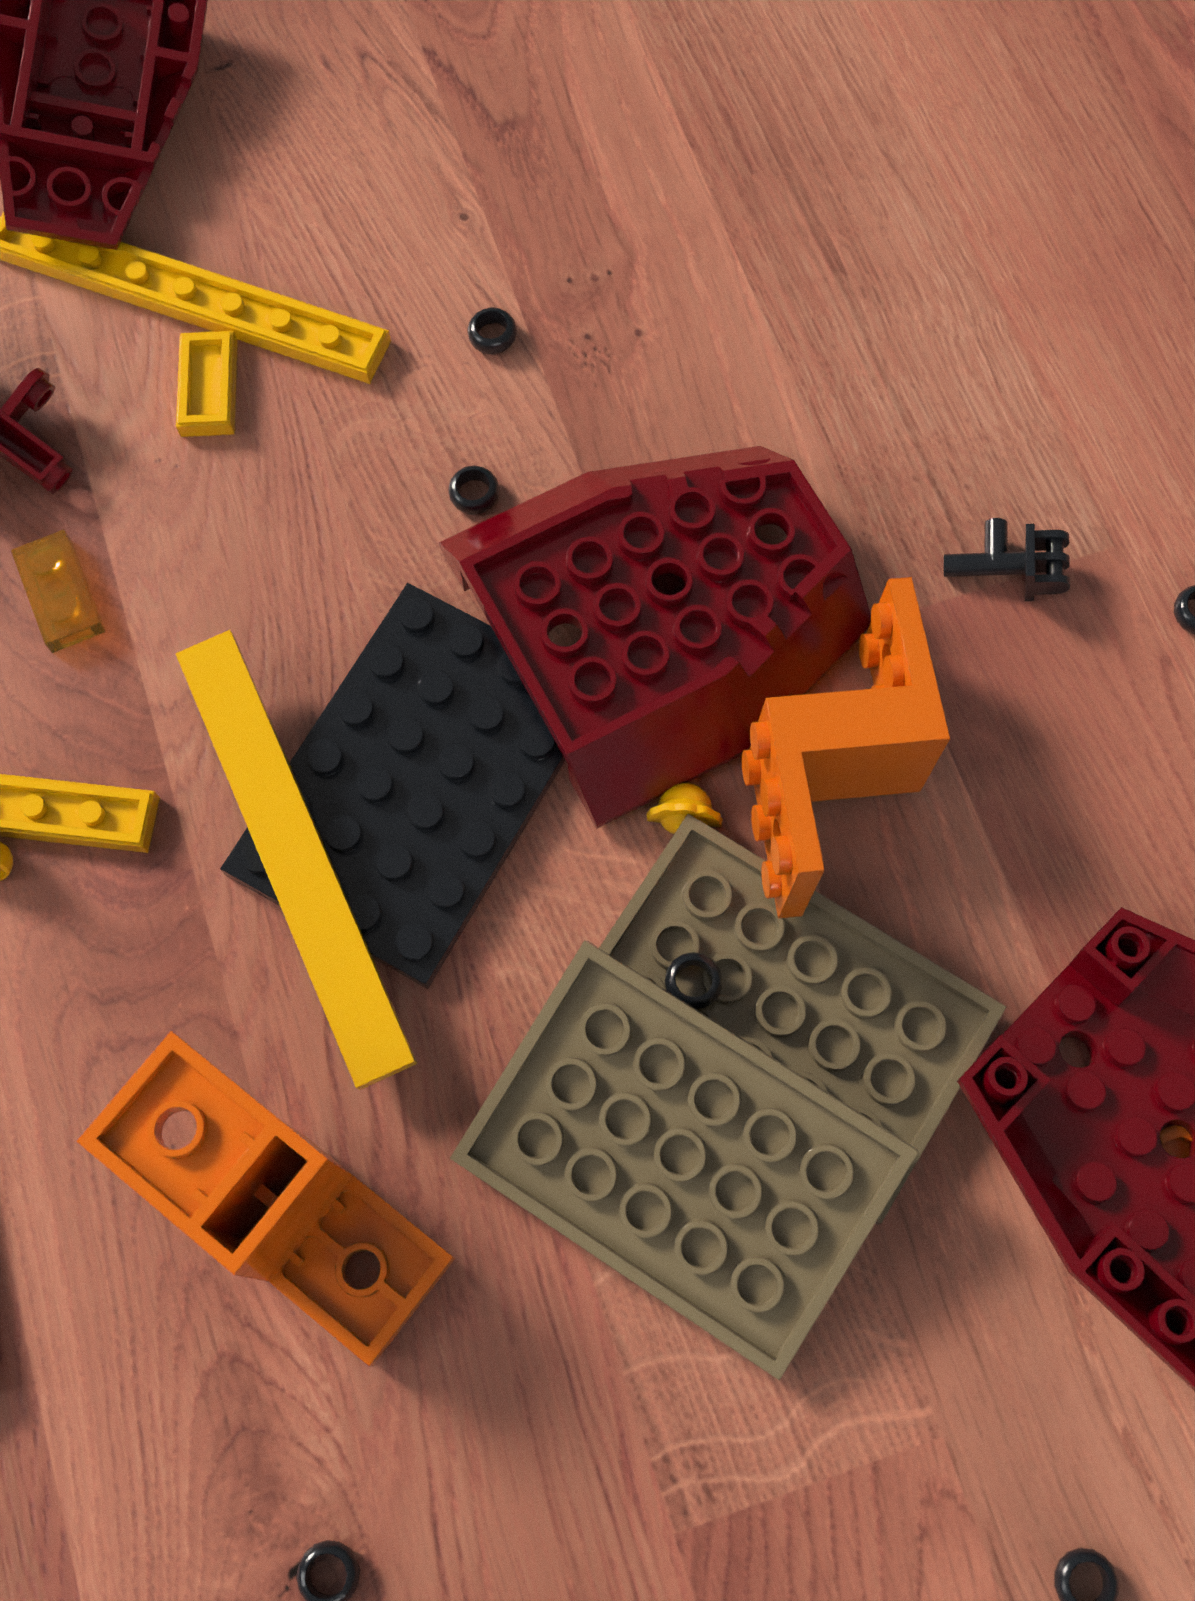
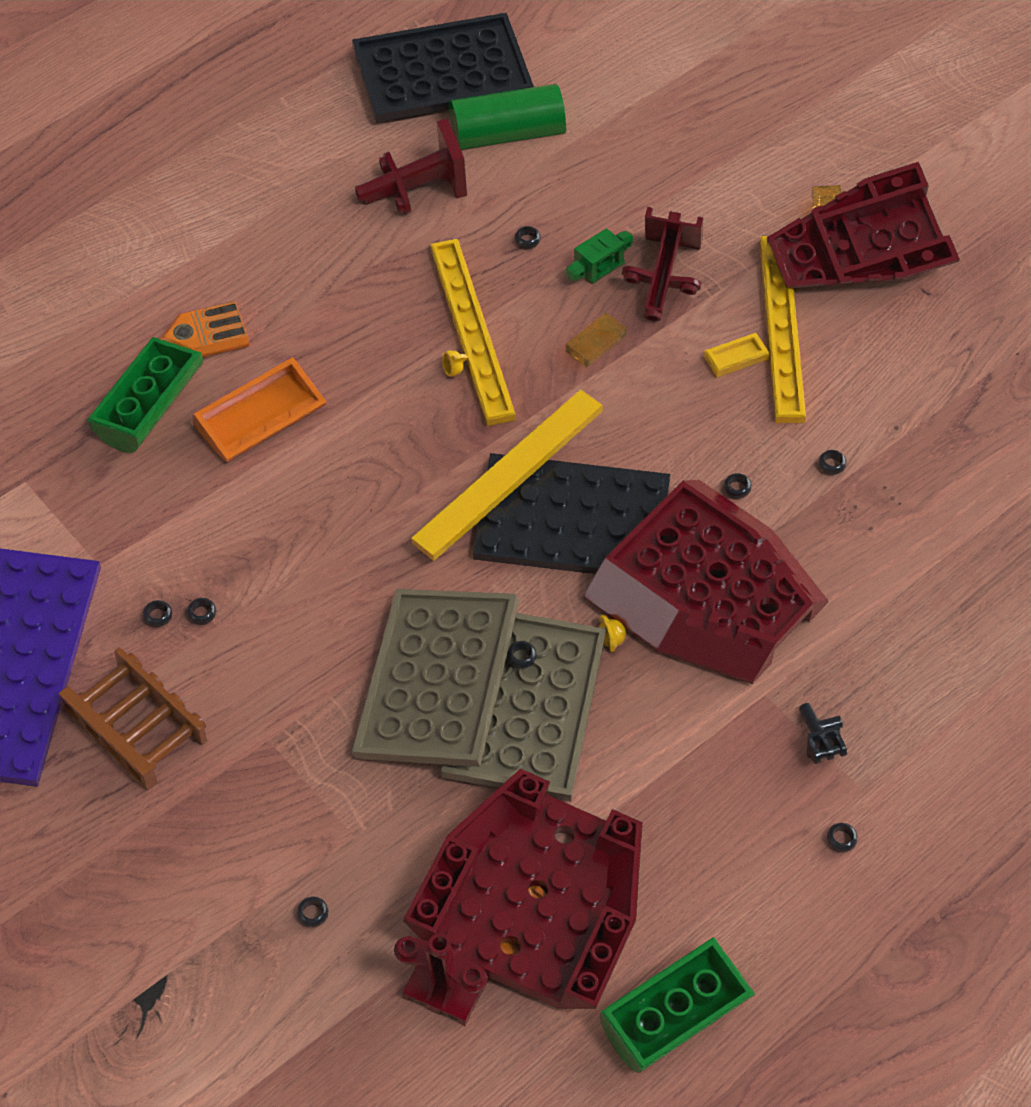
camera: 65 degrees right, 15 degrees down
orange bracket [76,1031,455,1366] -> none
orange bracket [742,577,950,919] -> none

